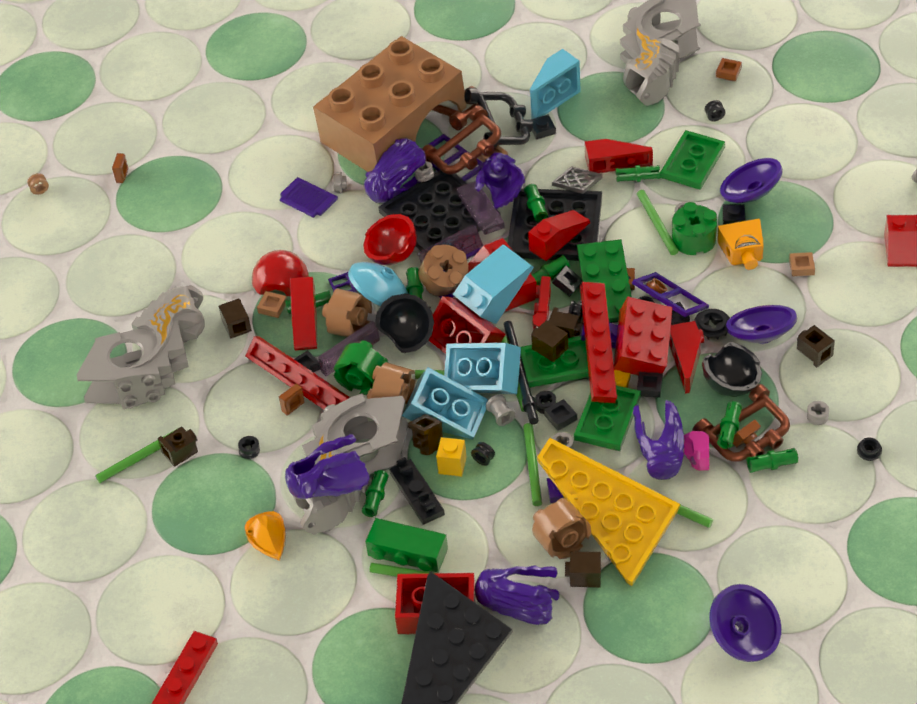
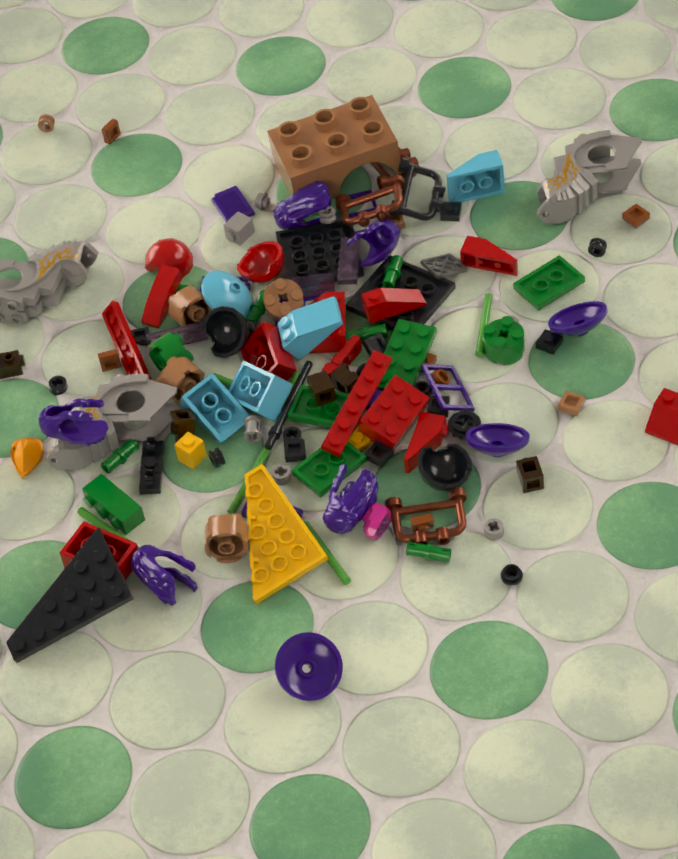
camera: 30 degrees right, 0 degrees up
dark brown brick [218,298,252,339] -> none
medium nougat plate [257,291,287,318] -> none
dark brown brick [565,551,601,588] -> none
green pin [616,165,660,182] -> none
light orange torso [717,219,764,270] -> none
green pin [717,401,742,449] -> none
none -> light grey brick [223,212,255,246]

